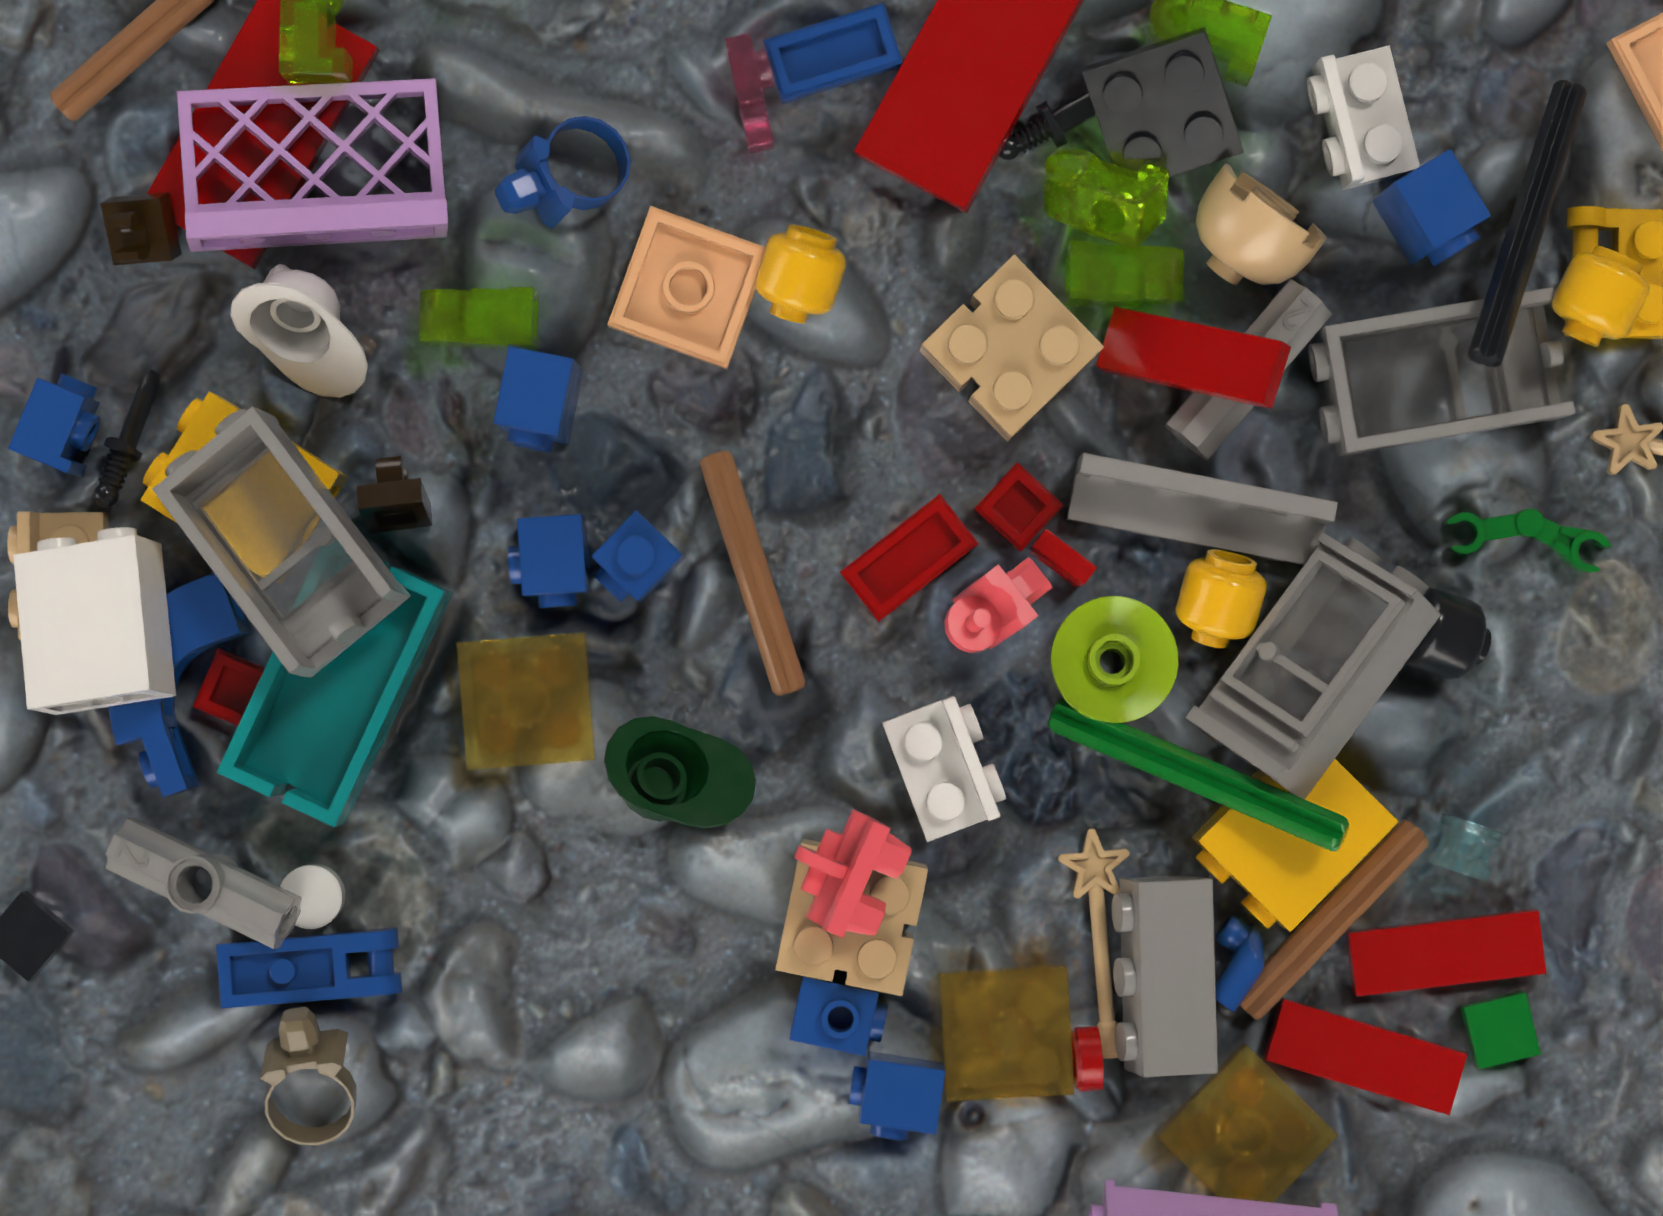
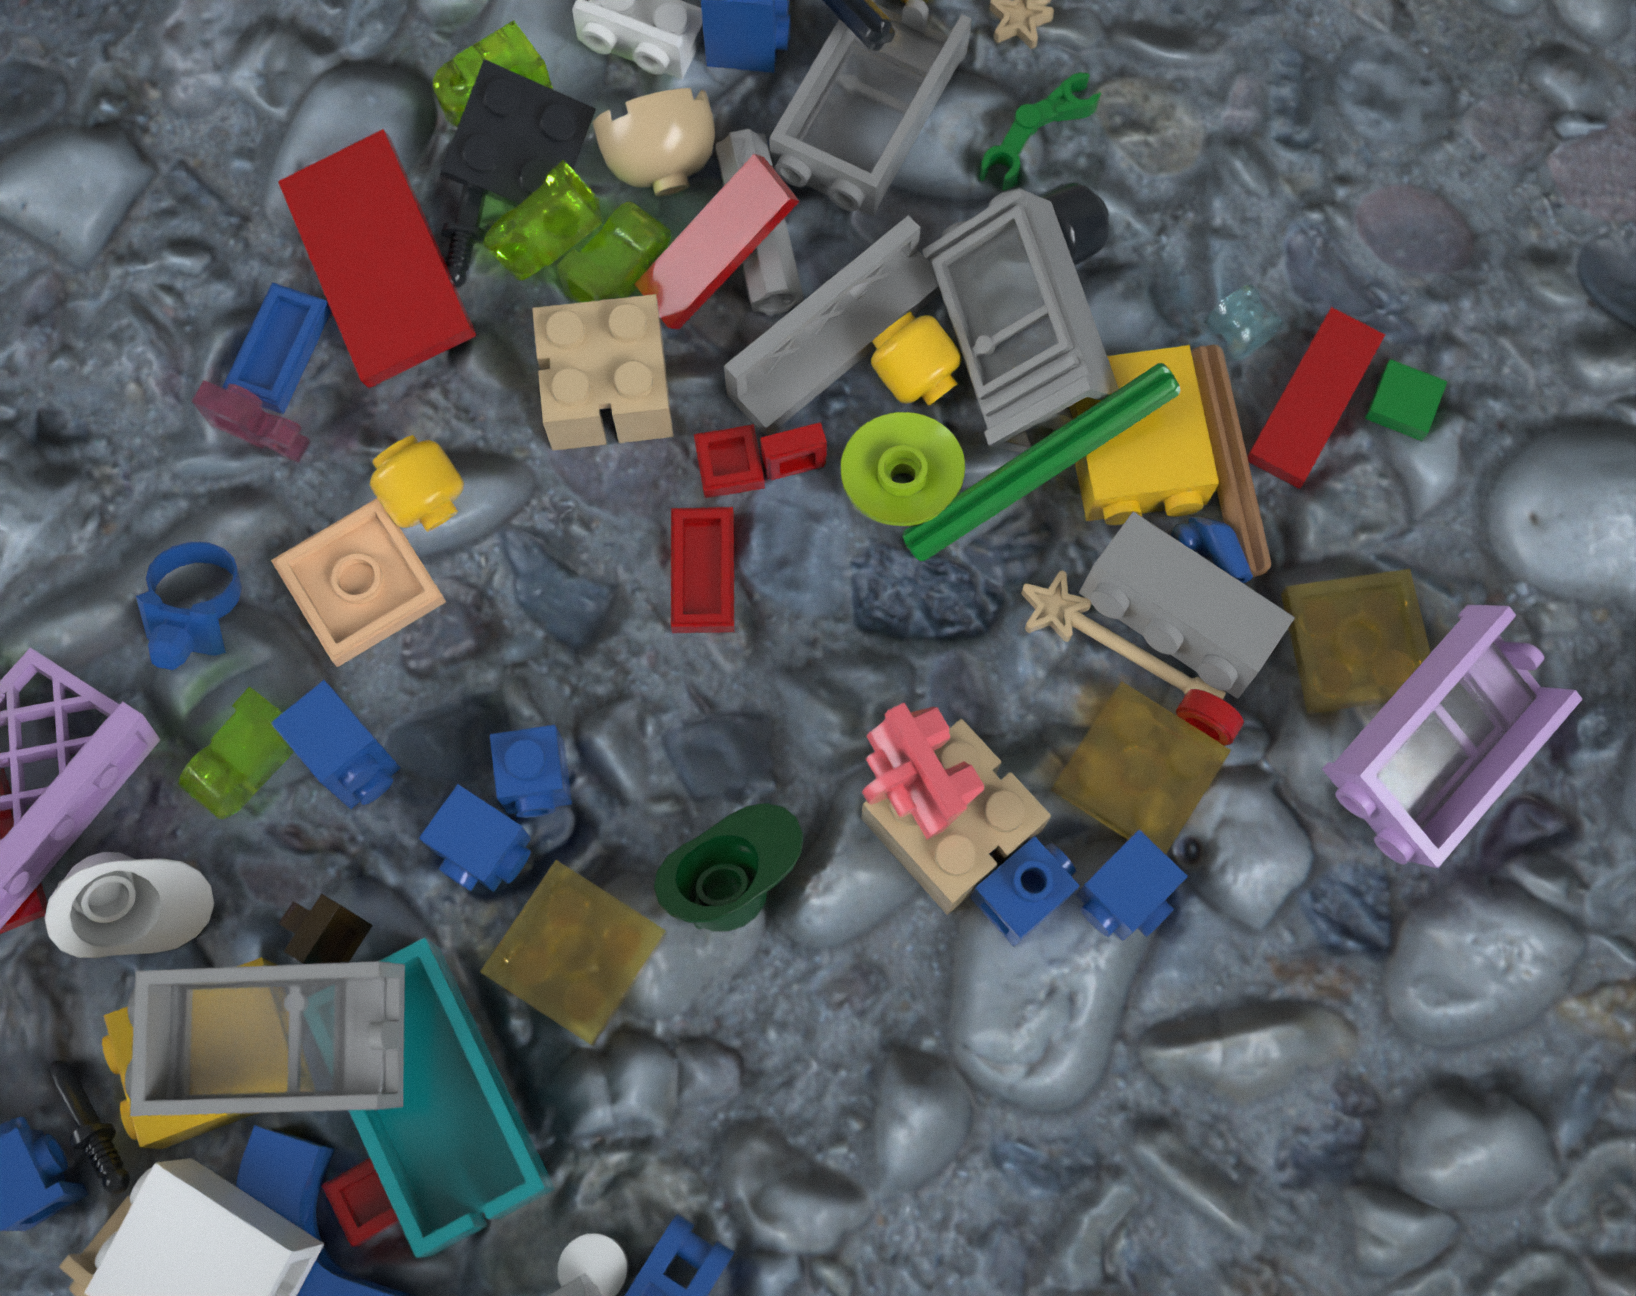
camera: 55 degrees left, 15 degrees down
medium nougat axle [700,451,805,696] -> none
white bracket [882,696,1007,842] -> none
coral hips [944,557,1052,653] -> none
red tile [1263,997,1468,1115] -> none

